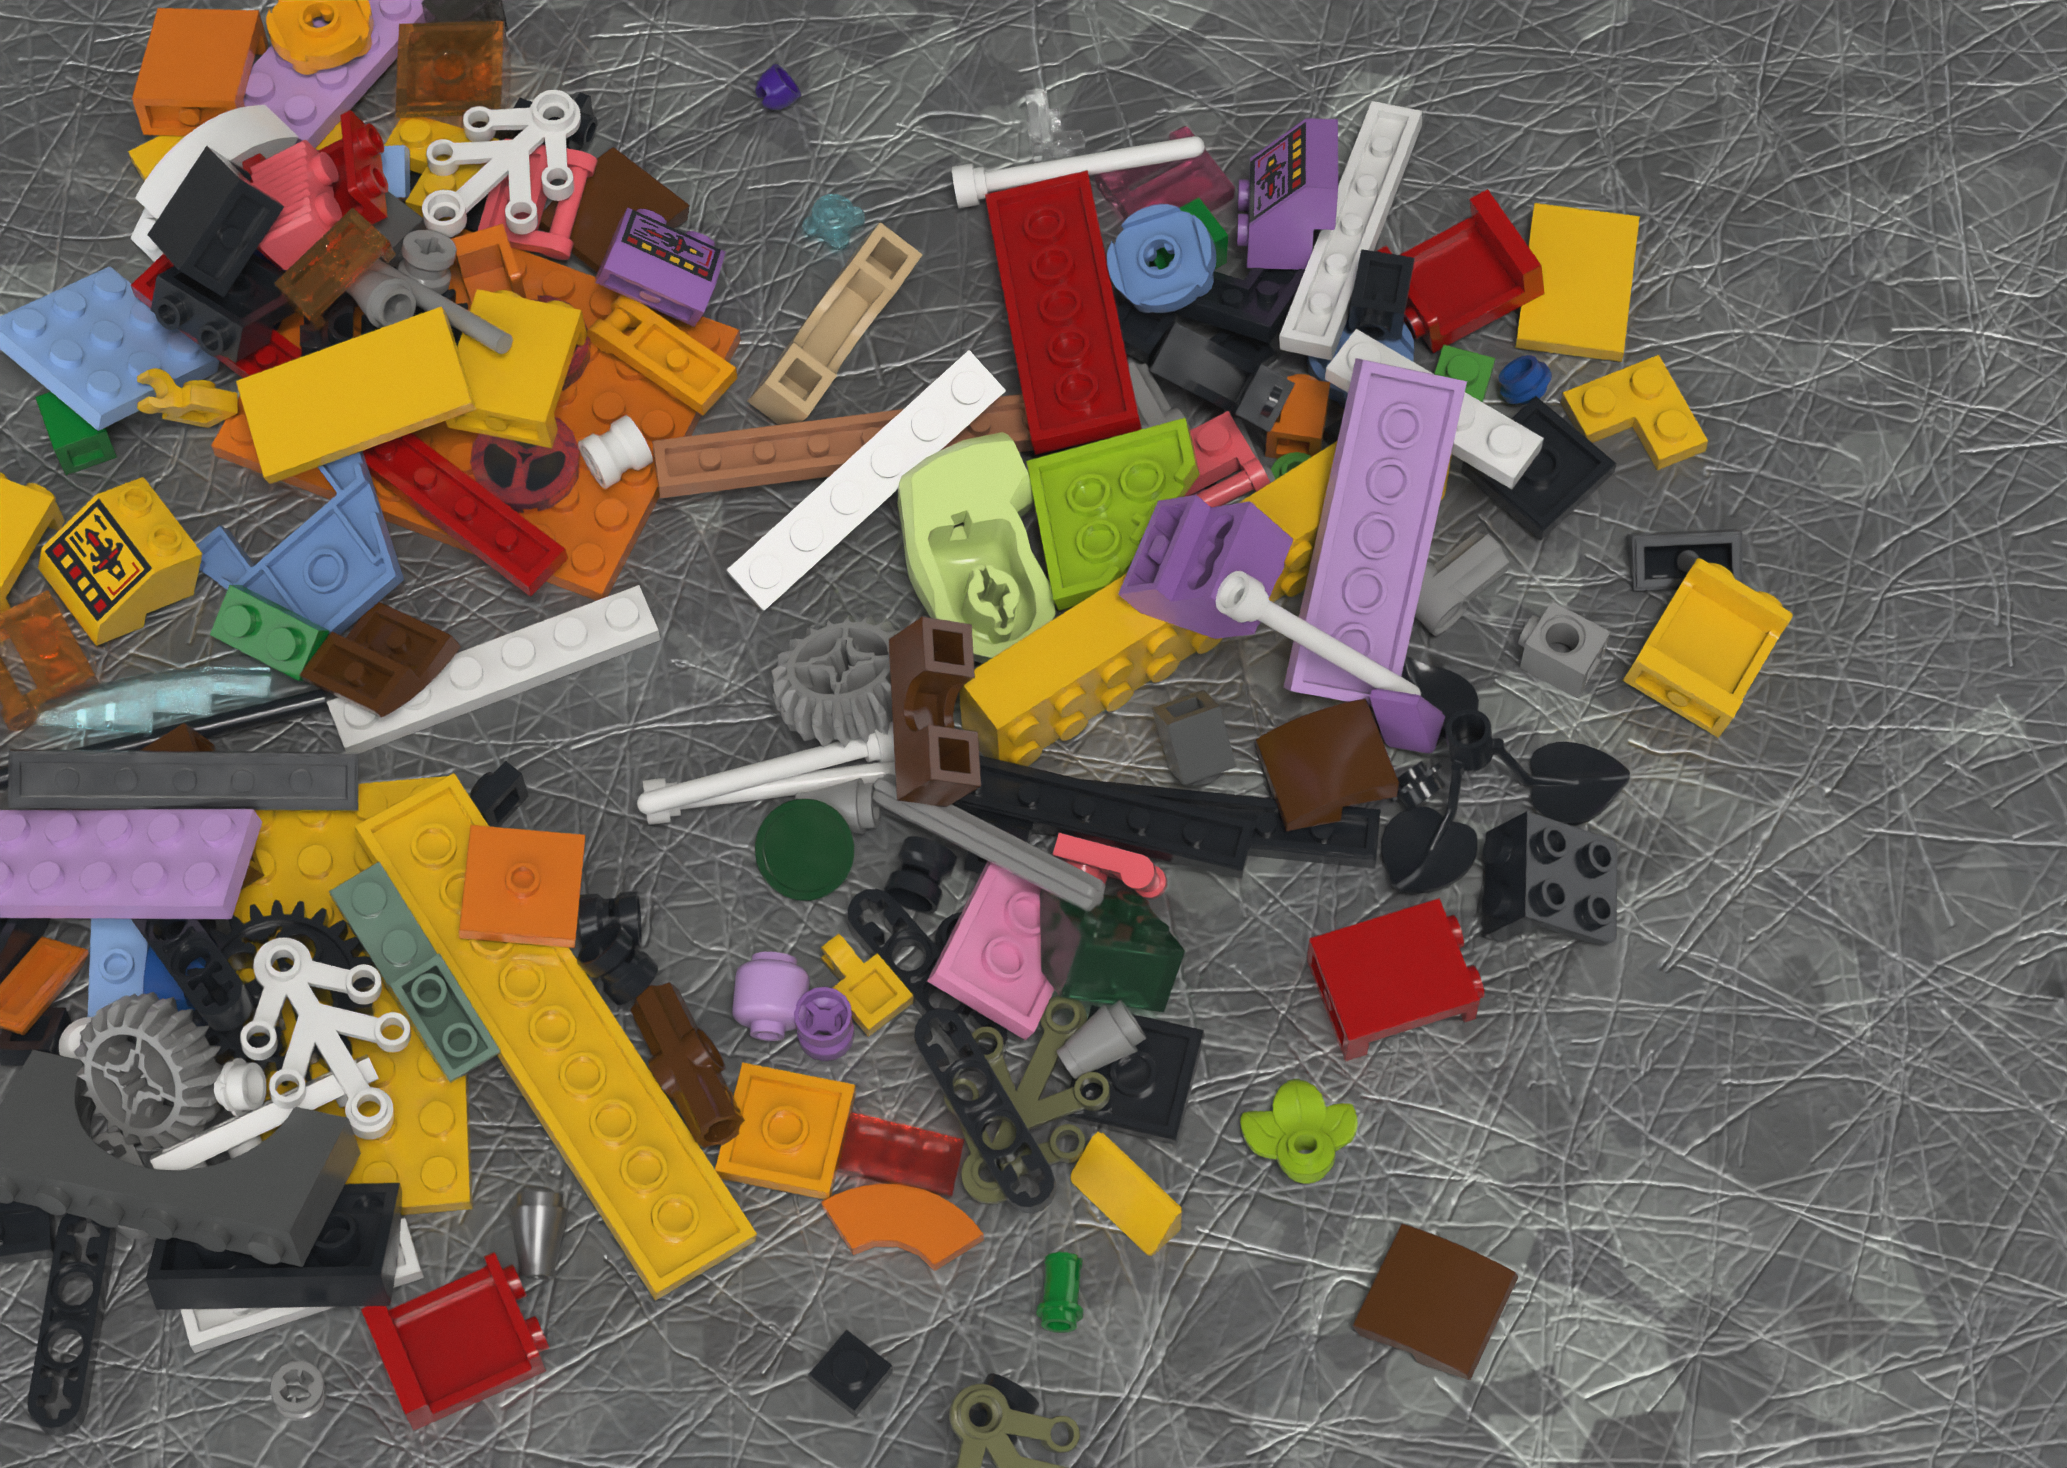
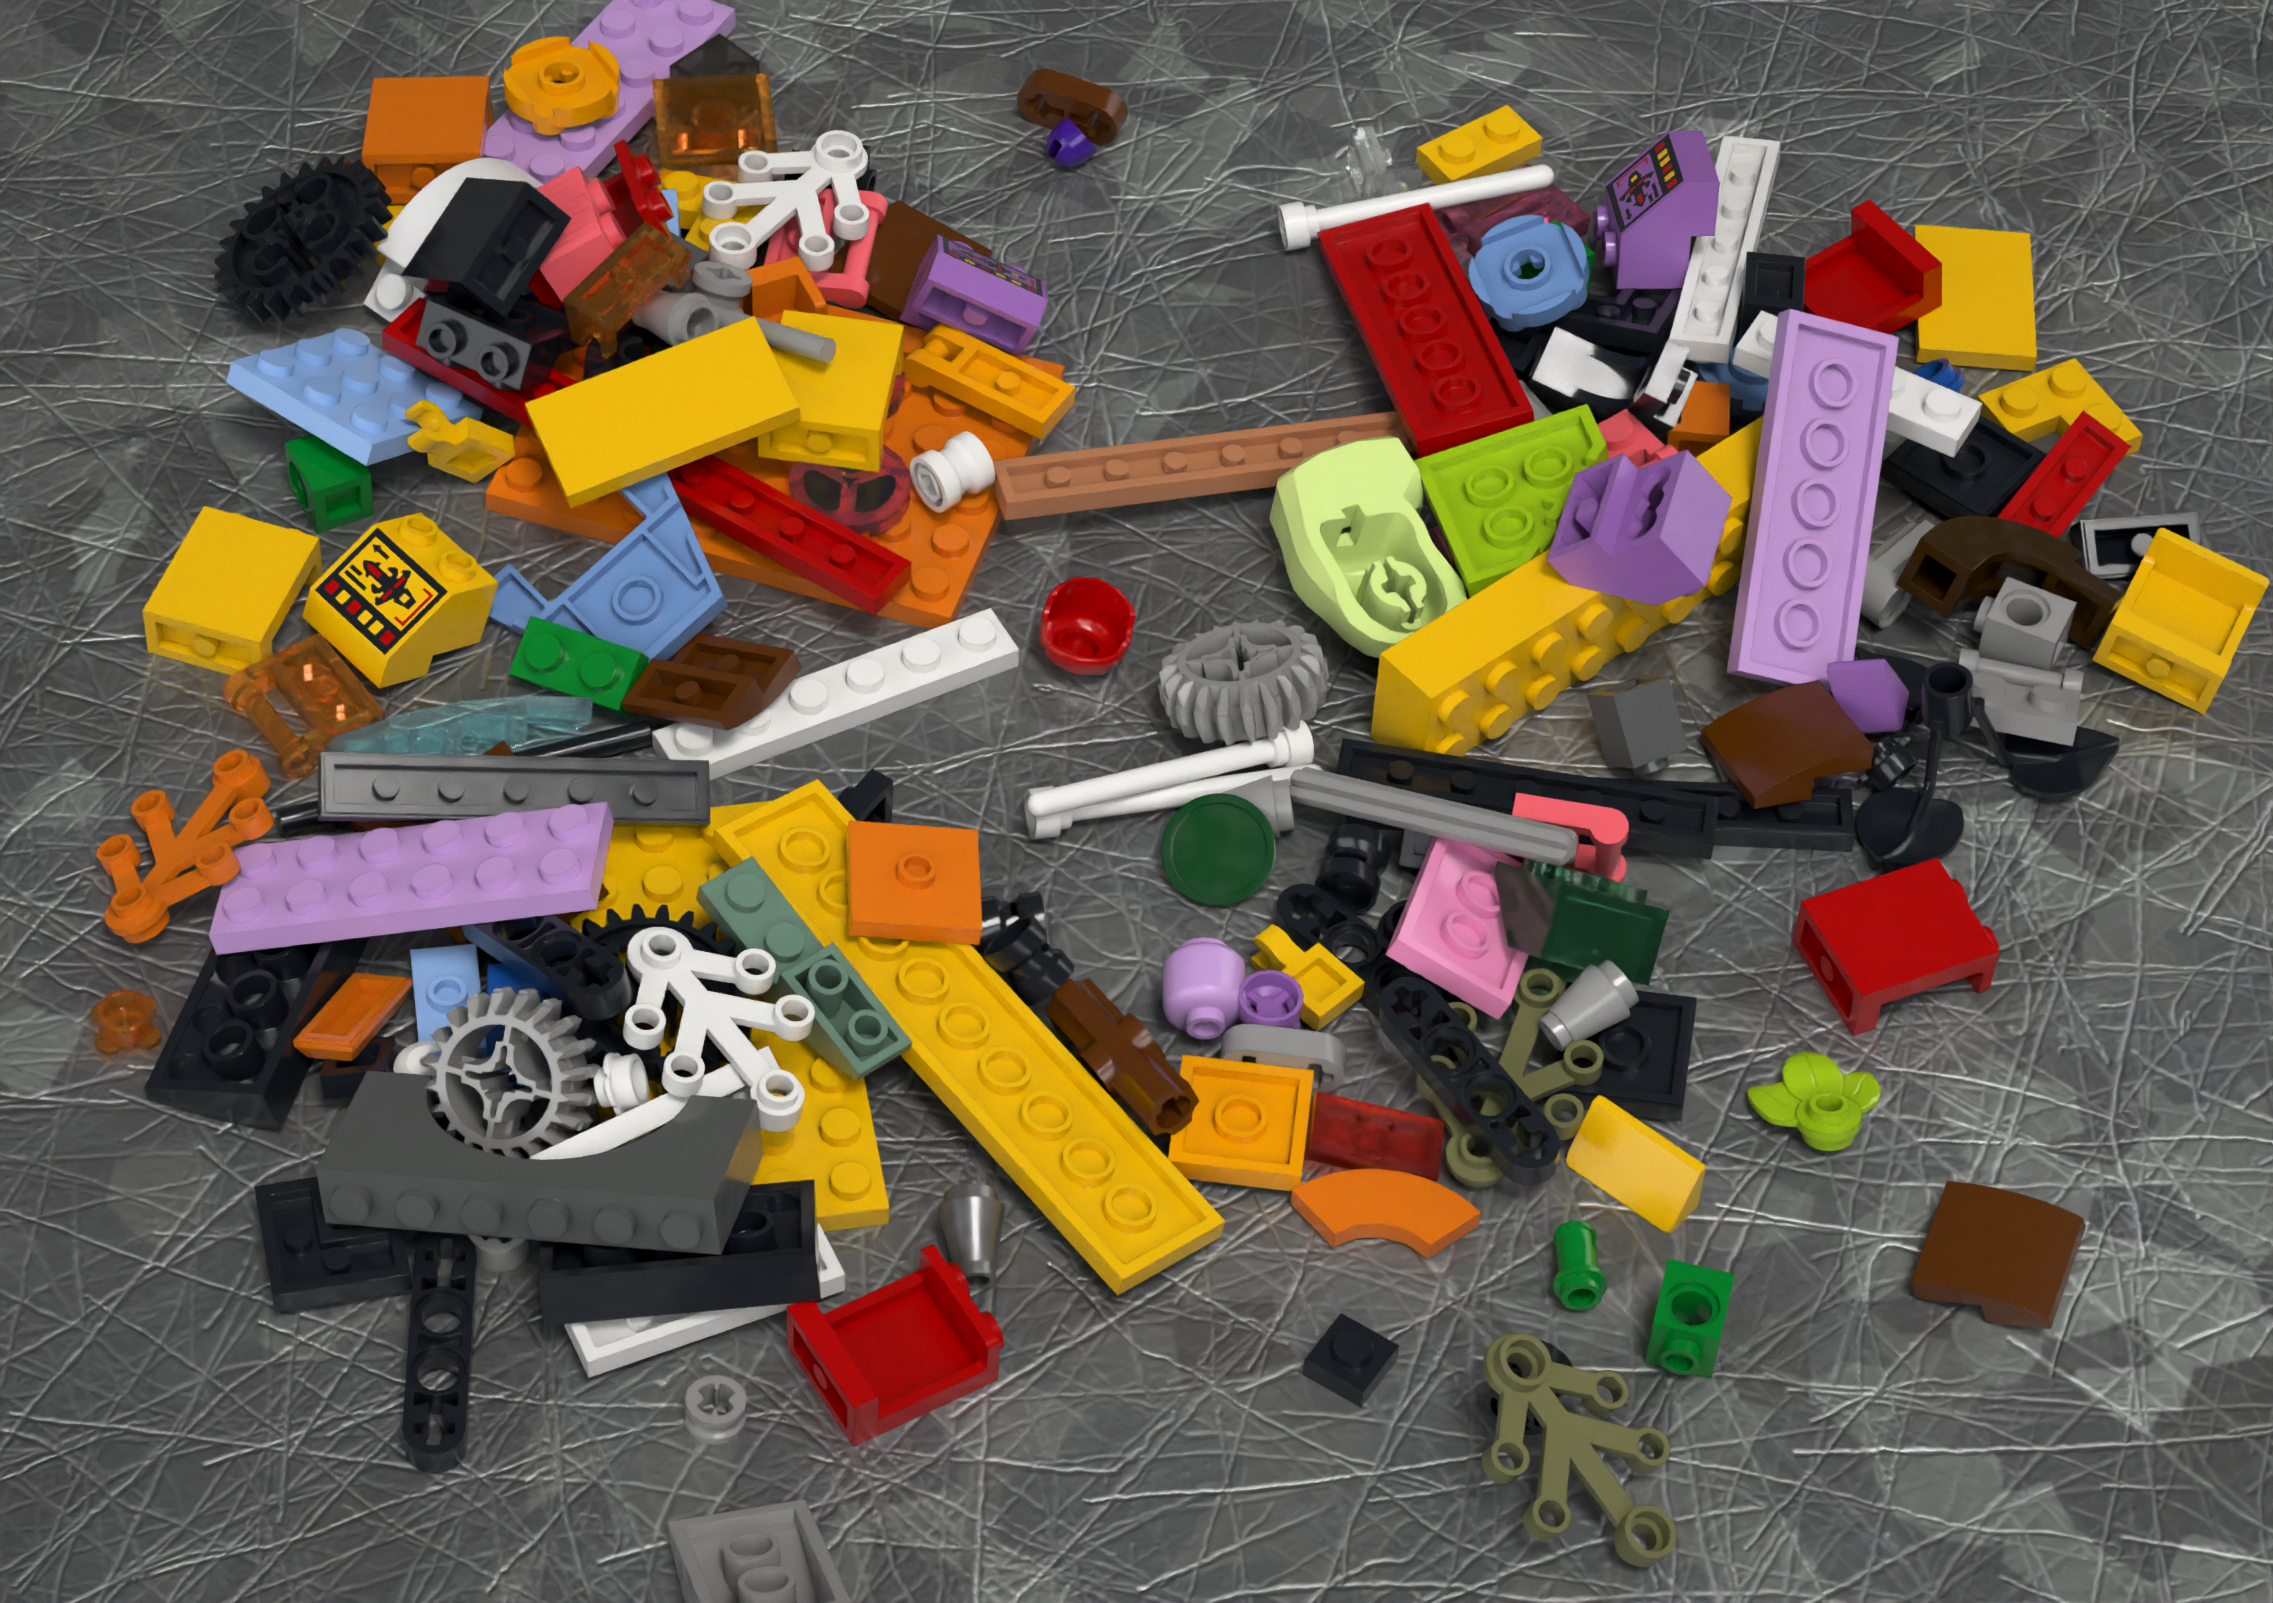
camera: 10 degrees left, 15 degrees down
white plate [726,350,1006,612] -> none
tan arch [747,222,923,425] -> none
clear light blue plate [803,194,865,250] -> none
reddish brown arch [889,617,981,807] -> none
white piece [1216,571,1421,696] -> none
black bracket [1482,811,1617,946] -> none
none -> black gear [214,156,393,323]
none -> reddish brown beam [1017,69,1128,144]
none -> red hair [1039,577,1136,676]
none -> light grey beam [1220,1024,1347,1094]
none -> yellow plate [1415,105,1542,185]
none -> green brick [1645,1259,1735,1378]
none -> dark brown arch [1896,516,2125,650]
none -> light grey plate [1957,647,2084,746]
none -> red plate [1997,410,2131,538]

